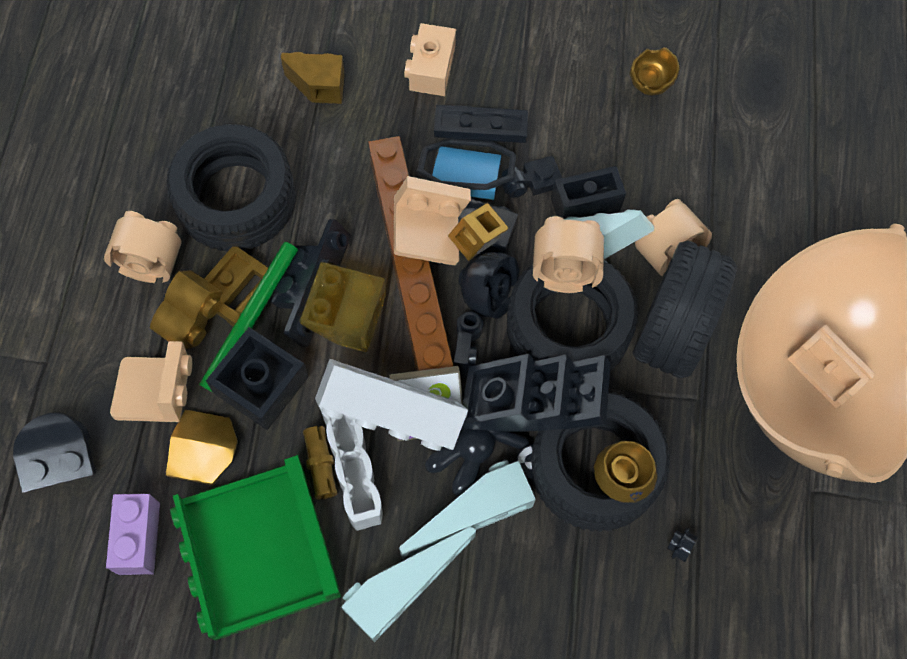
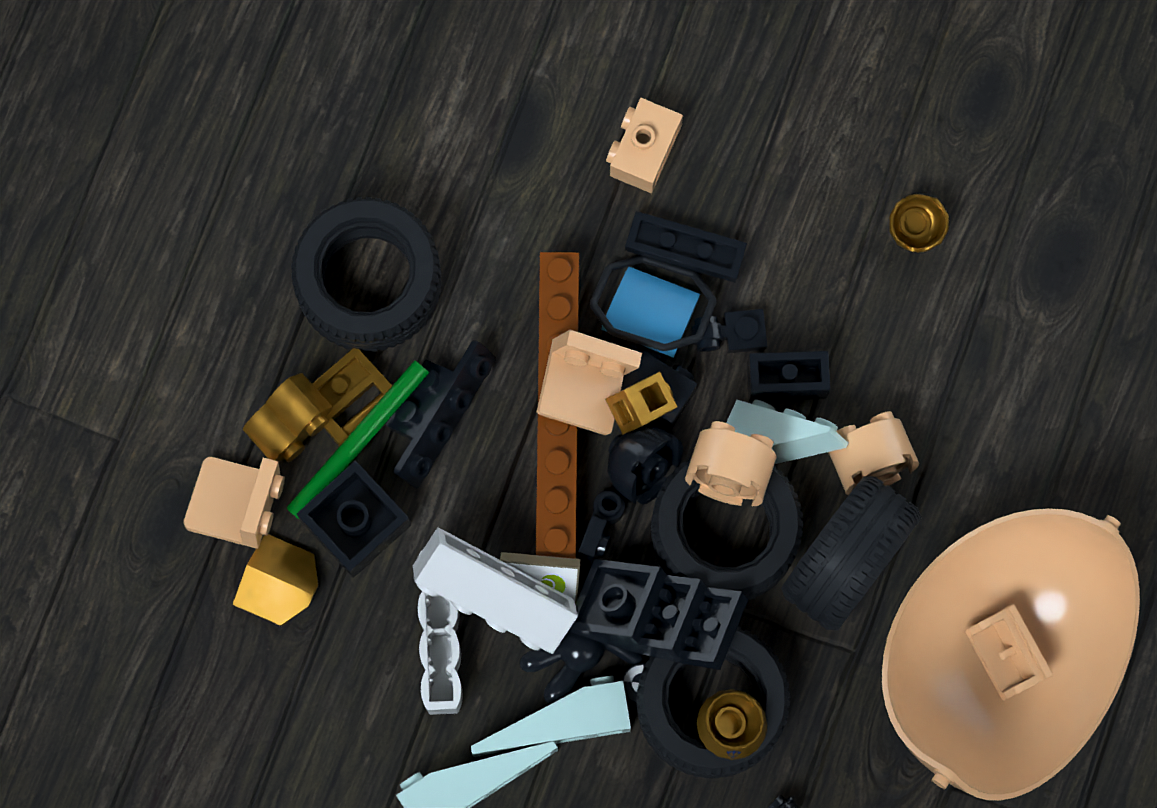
camera: 15 degrees right, 10 degrees up
black slope [13,412,96,492] -> none
light nougat brick [104,211,181,283] -> none
lavender brick [106,494,160,575] -> none
green panel [170,455,342,640] -> none
pearl gold slope [281,52,345,104] -> none
clear yellow slope [300,262,386,352] -> none
pearl gold pin [303,426,337,499] -> none

